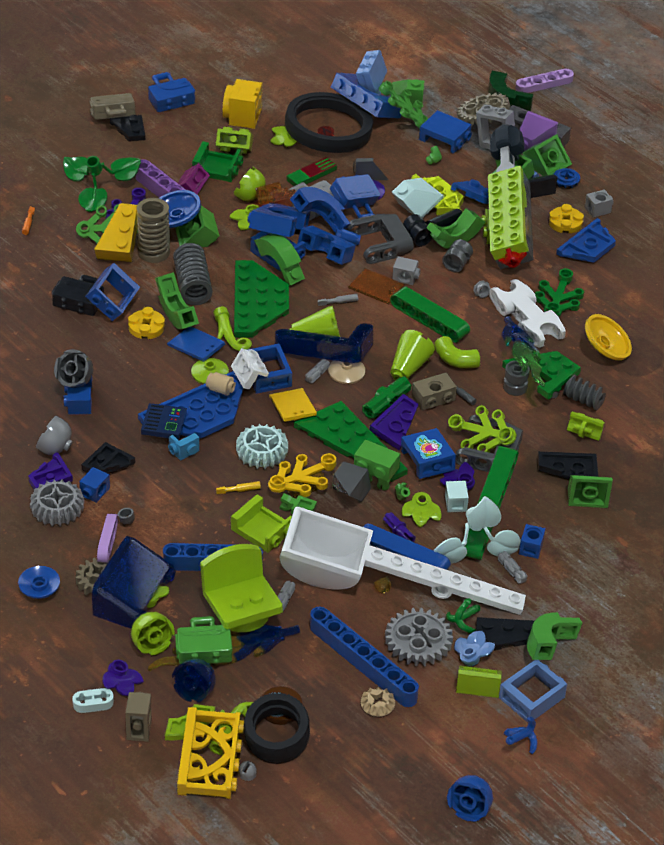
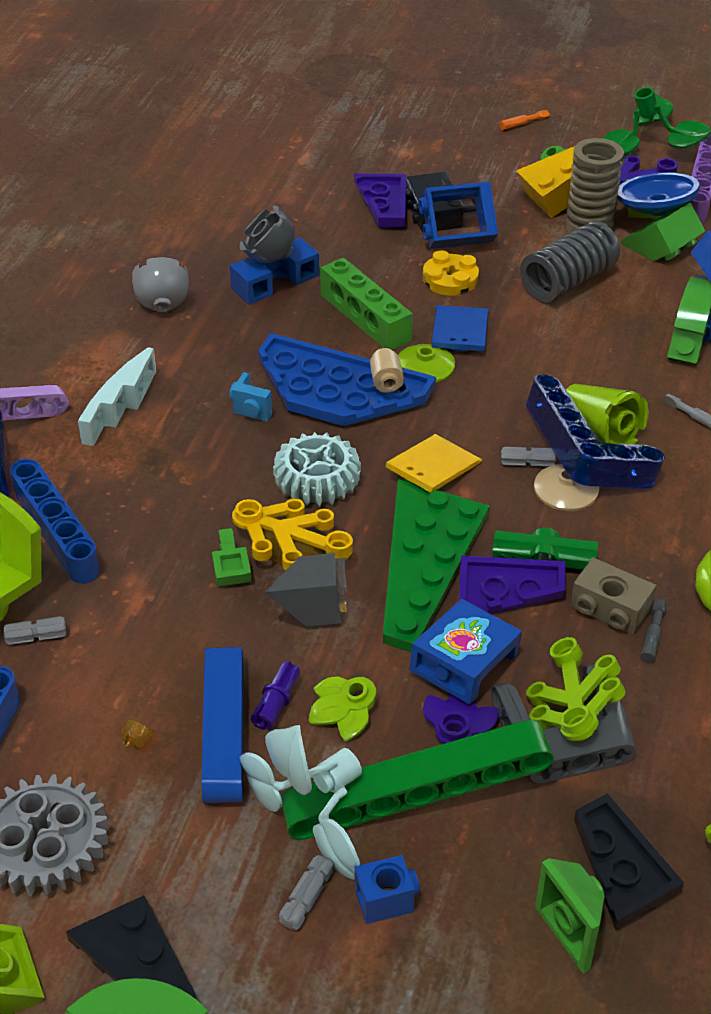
camera: 60 degrees right, 0 degrees up
dark purple wing [28,452,73,489] -> none
light grey gear [30,479,84,527] -> none
blue brick [79,467,110,503] -> none
black wing [81,442,136,474] -> none
dark grey hinge [118,508,135,525] -> none
dark blue tile [141,403,187,440] -> none
bright green arch [155,272,199,329] -> none
lime plant [213,306,252,351] -> none
yellow piece [216,481,261,494] -> none
white bracket [231,348,269,390] -> none
lime panel [231,494,292,553] -> none
green plate [234,260,289,338] -> none
blue window [247,344,292,394] -> none
white plate [280,507,526,615] -> none
bright green brick [354,440,400,490] -> none
lime cone [390,330,435,380] -> none
bright green arm [395,482,410,500] -> none
light aqua brick [445,481,468,512] -> none
green piece [446,598,480,633] -> none
medium blue plate [454,631,495,666] -> none
none -> light aqua slope [78,347,156,446]
none -> bright green brick [320,258,413,350]
none -> dark purple wing [354,173,406,228]

